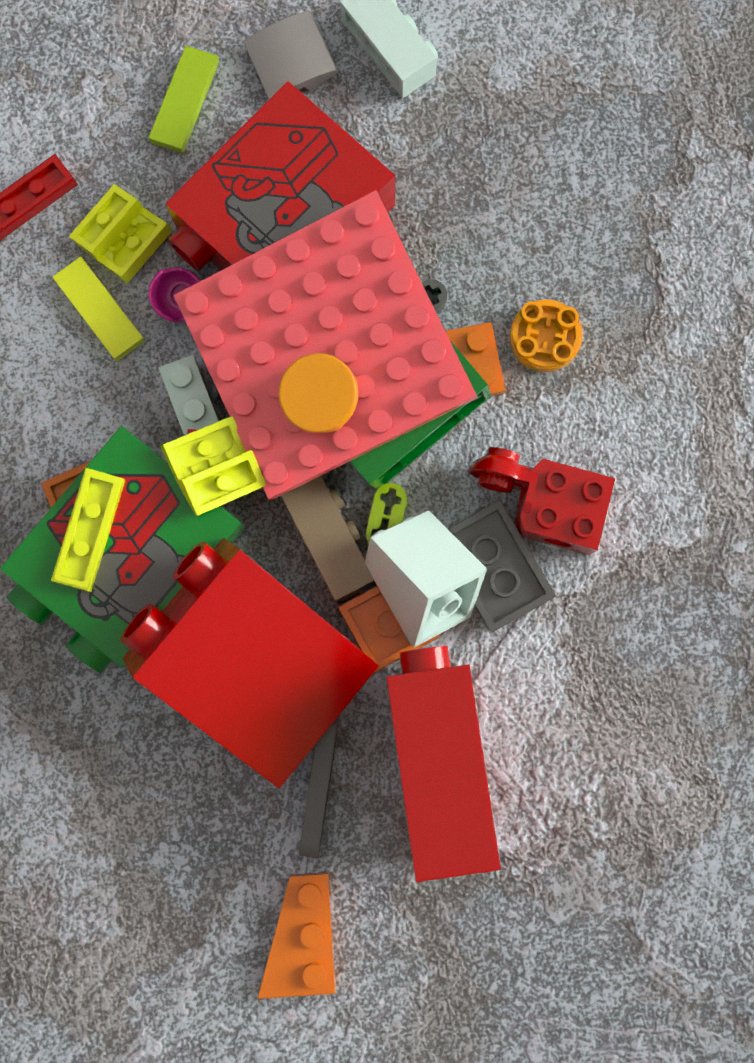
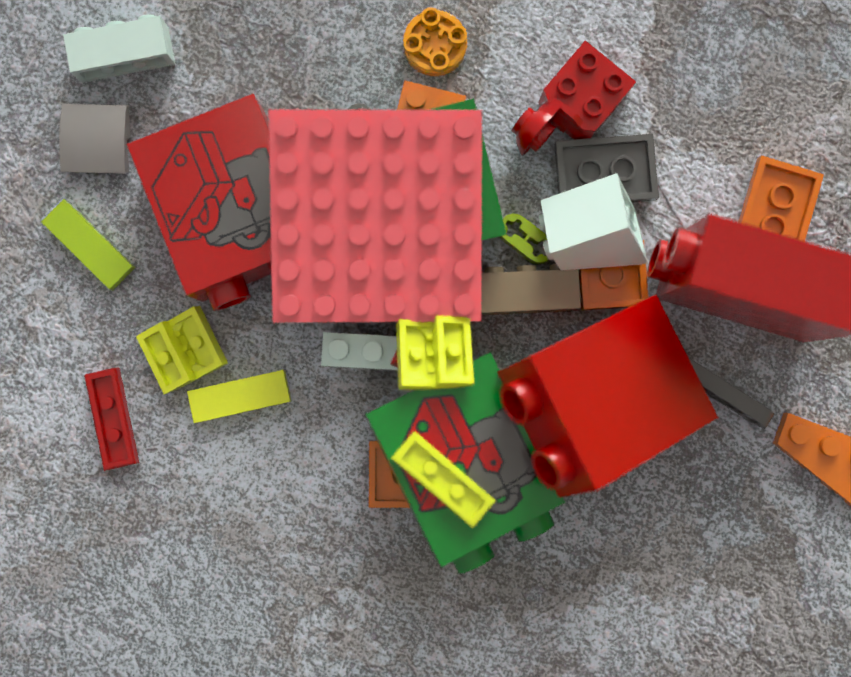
camera: 70 degrees left, 5 degrees up
dark pink hair [148,267,201,323] -> none
light orange tile [279,353,358,434] -> none
none -> orange plate [738,155,824,241]

